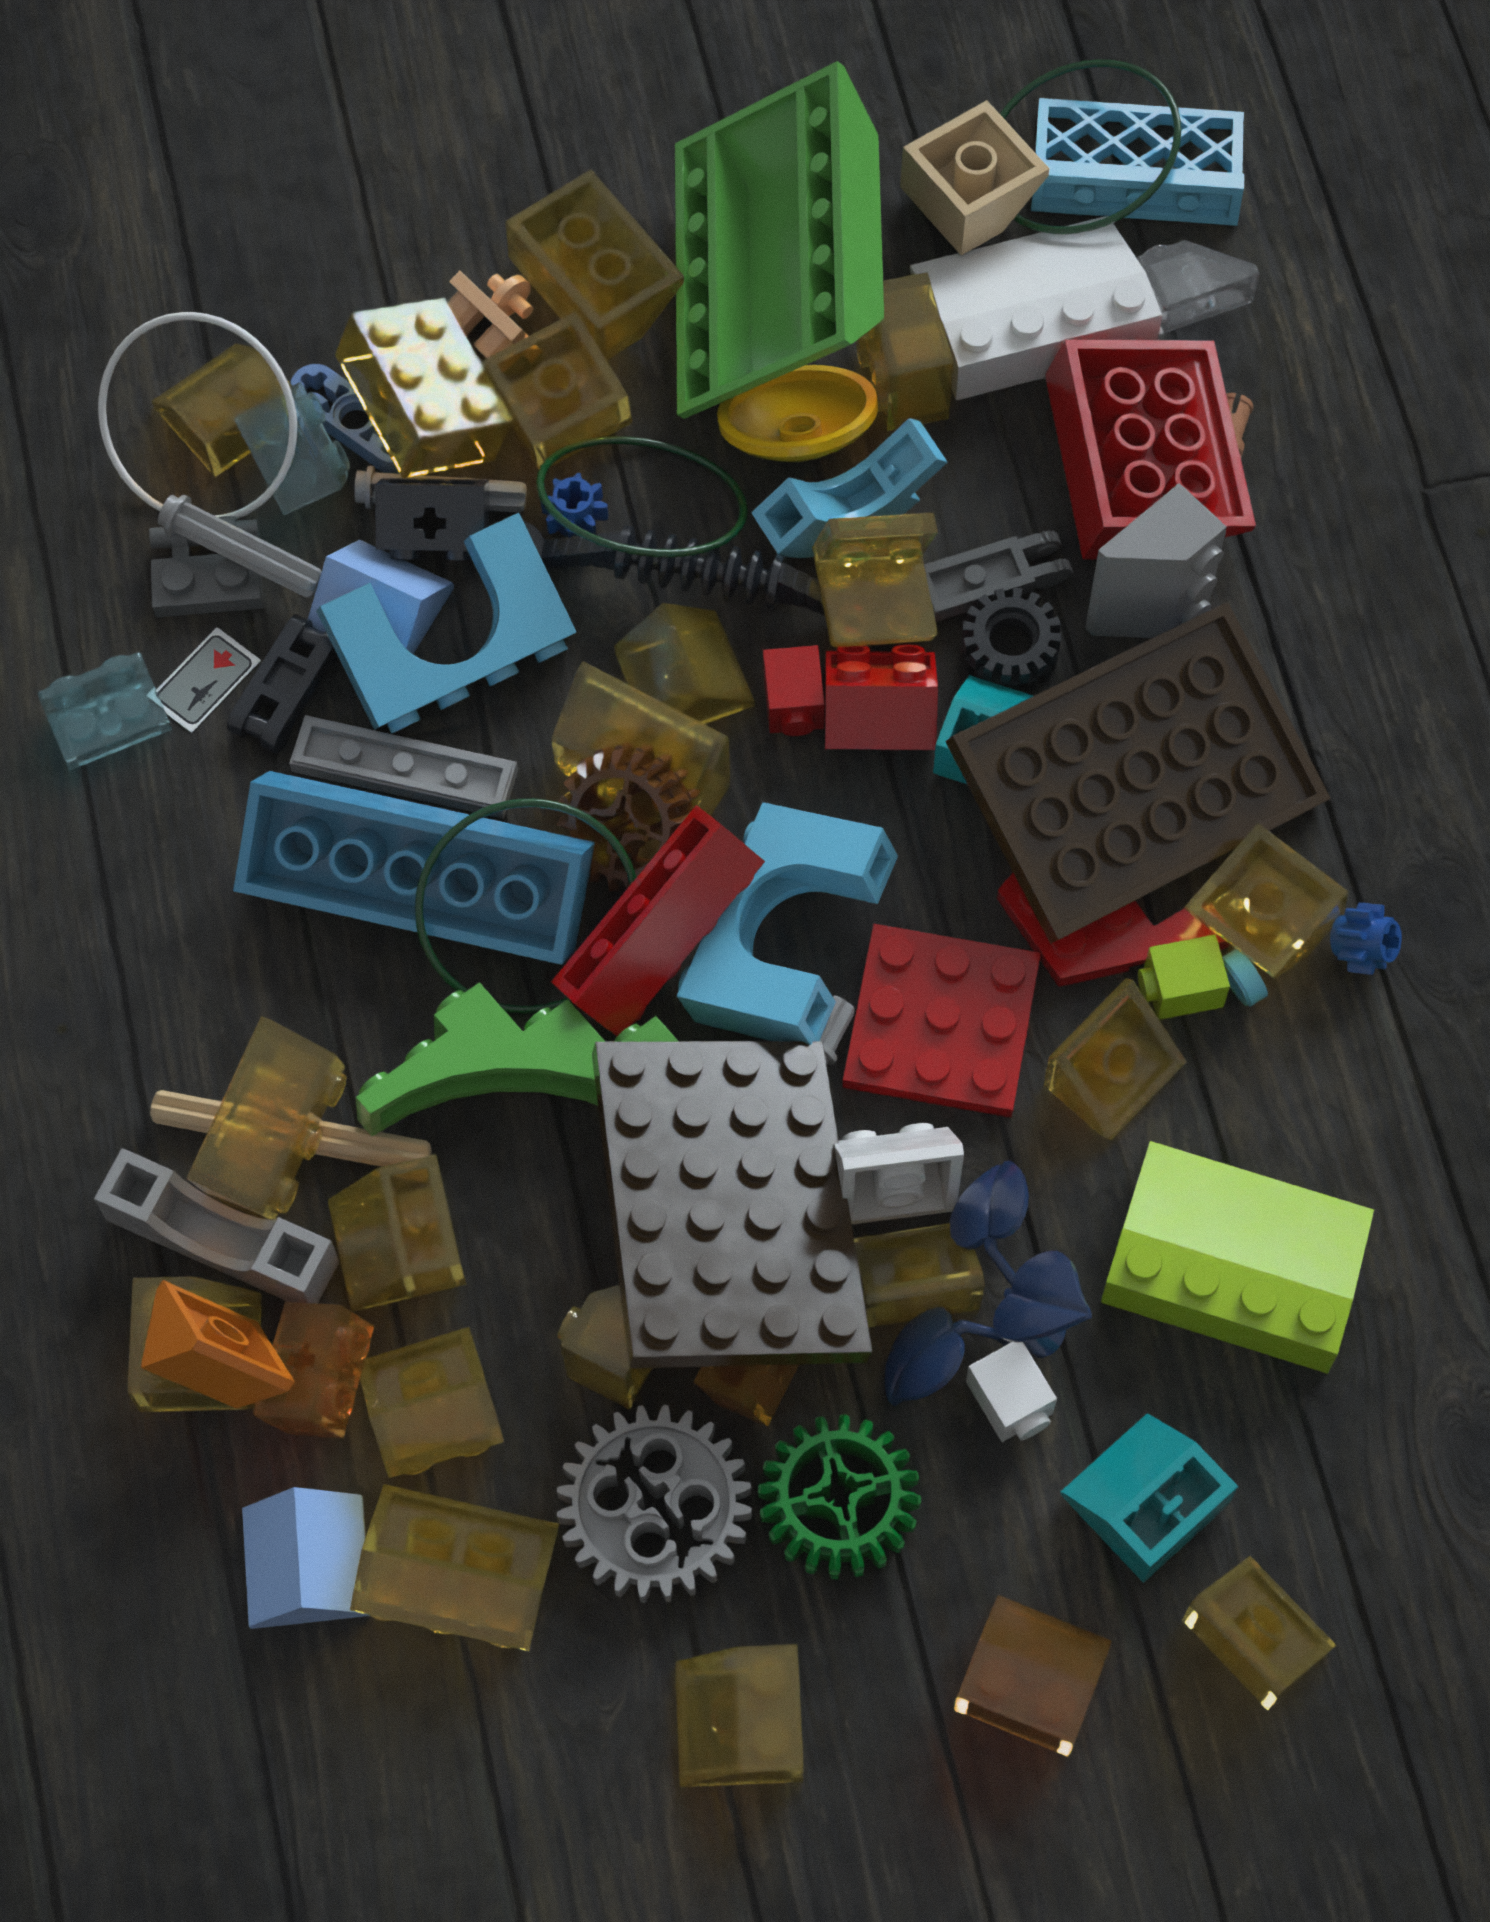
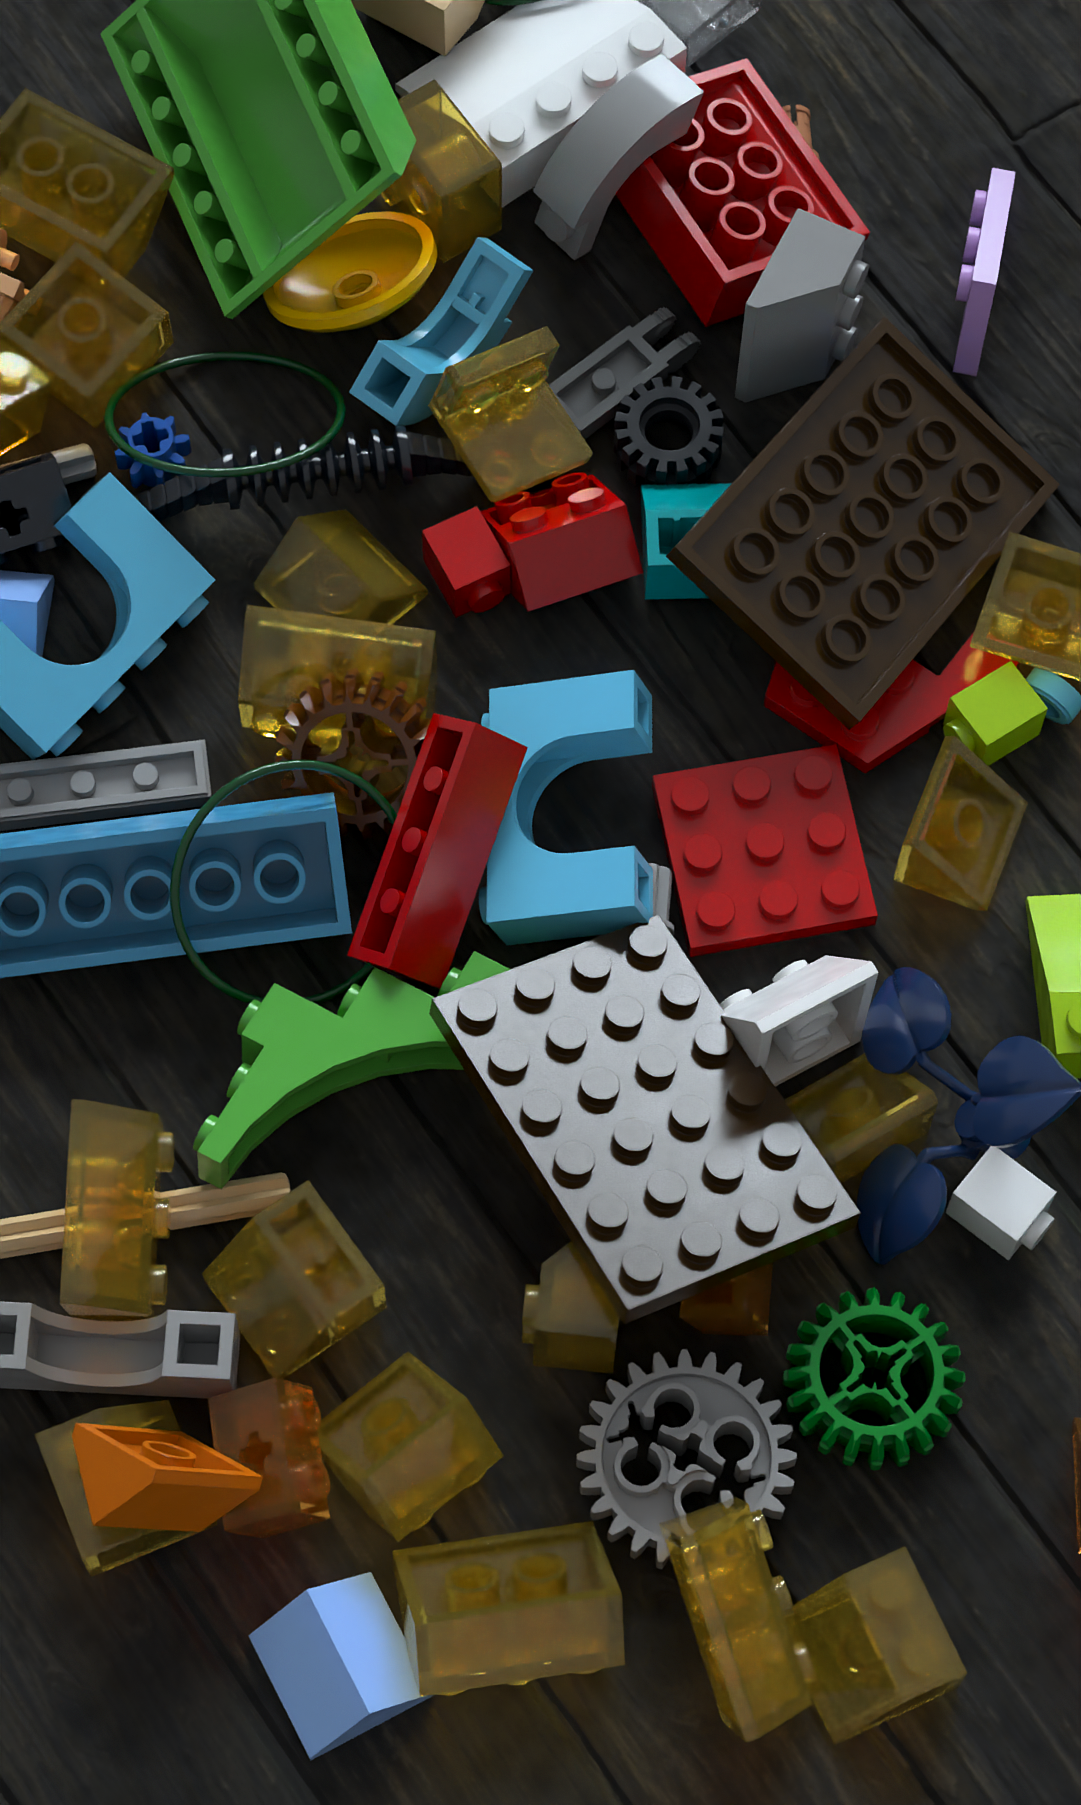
camera: 25 degrees left, 0 degrees up
none -> light grey arch [533,53,704,260]
none -> clear yellow slope [659,1497,816,1742]
none -> lavender wing [953,168,1016,376]

